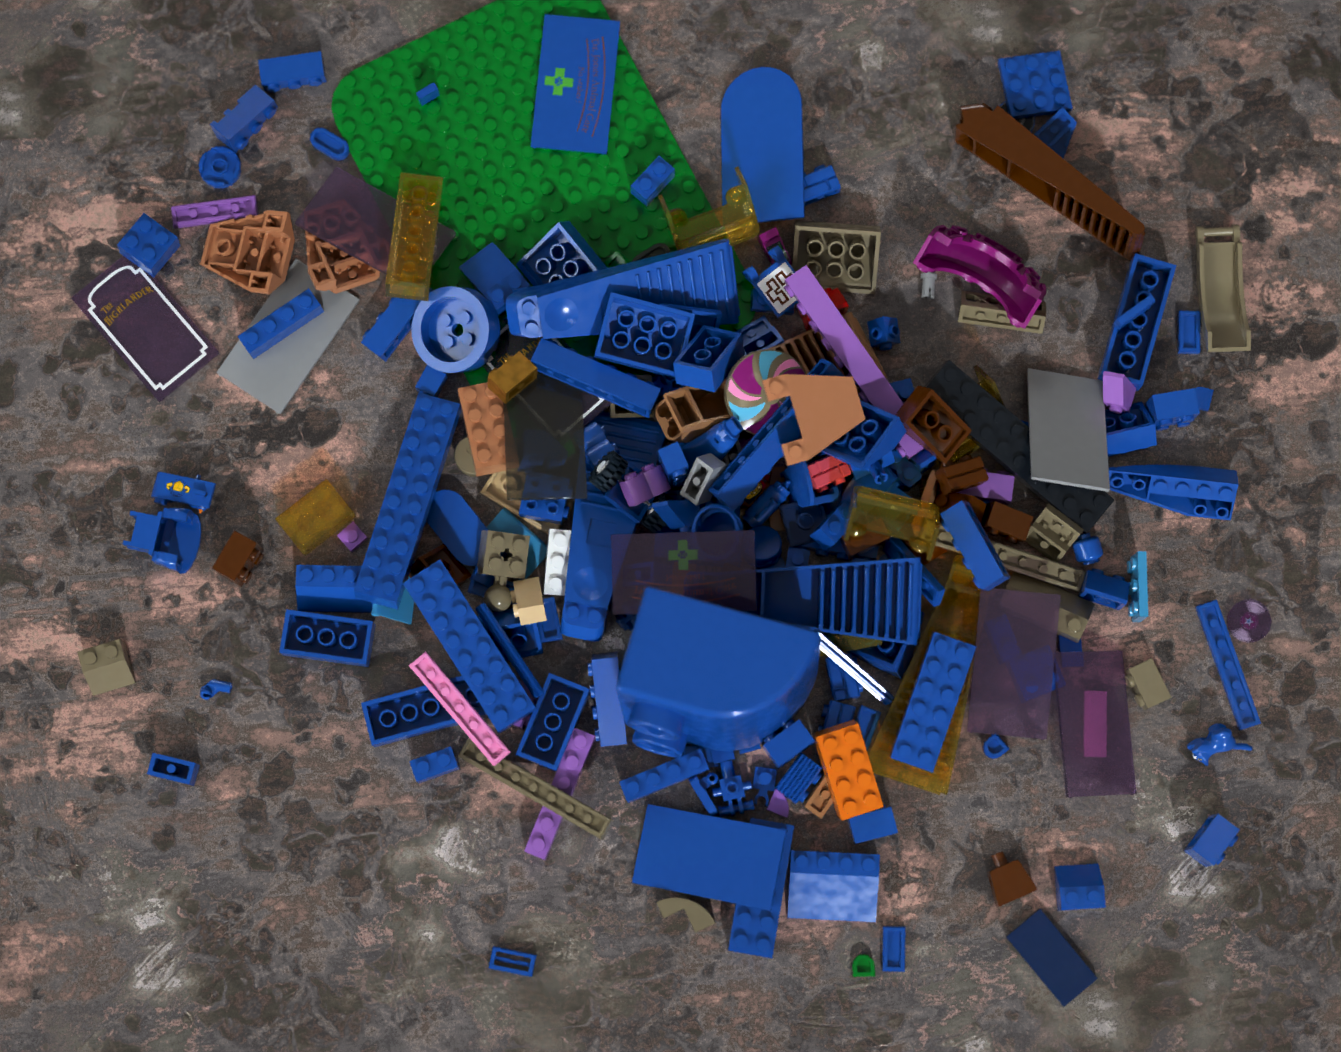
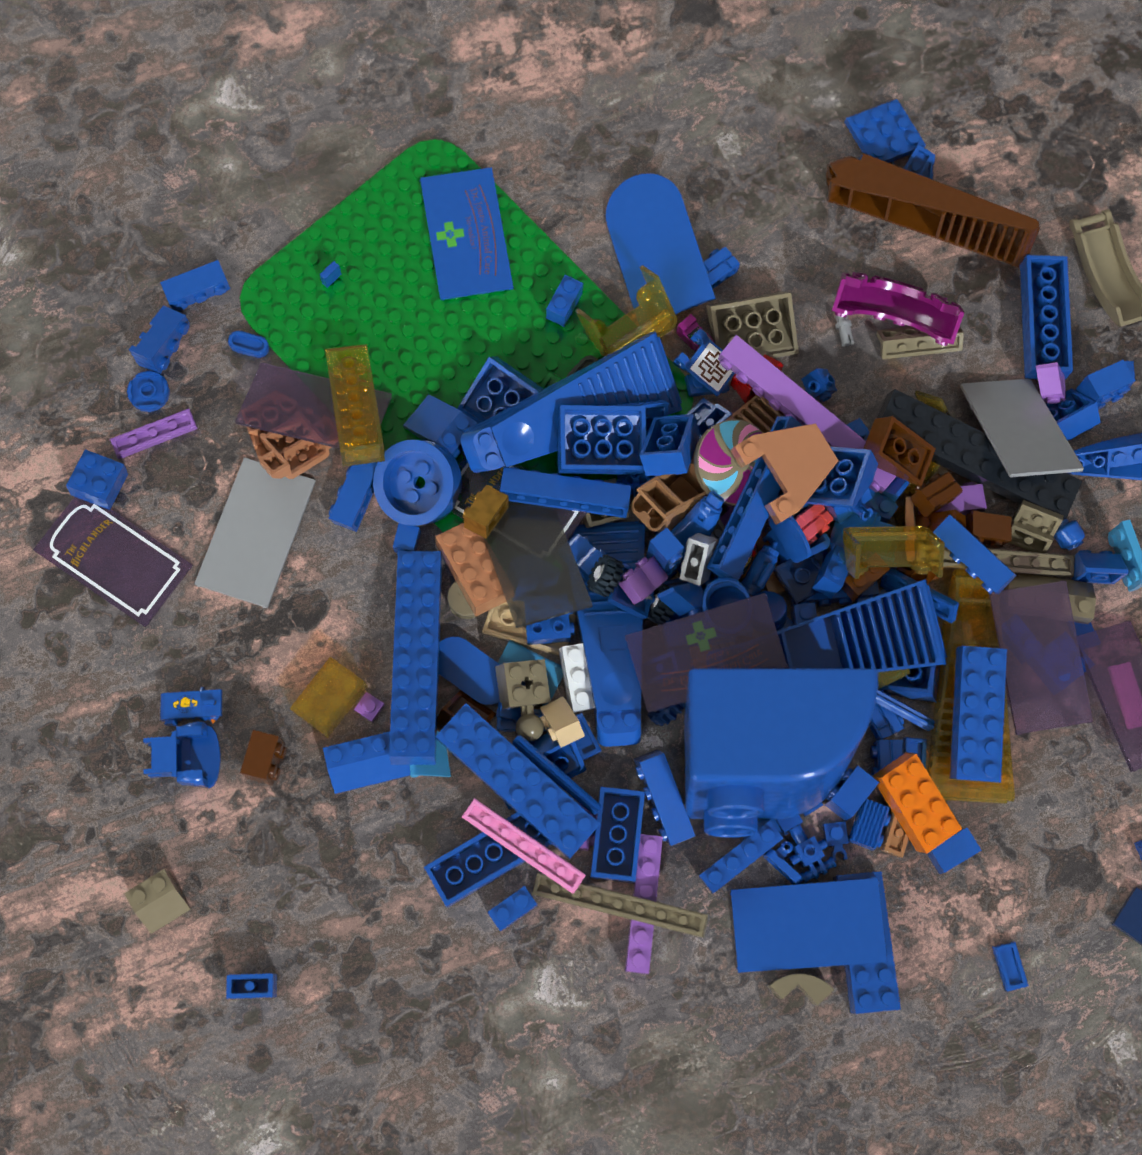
camera: 20 degrees left, 5 degrees down
nougat wedge [200,210,295,295] -> none
blue arm [200,679,232,700] -> none
blue brick [237,288,324,359] -> none
blue brick [279,609,376,667] -> none
blue tile [489,946,537,977] -> none
medium lavender tile [767,789,789,818] -> none
slope [787,850,880,922] -> none
green tile [852,954,875,977] -> none
blue tile [983,732,1010,759] -> none
reddish brown torso [987,851,1037,907] -> none
blue tile [1113,294,1156,330] -> none
blue tile [1178,310,1200,354] -> none

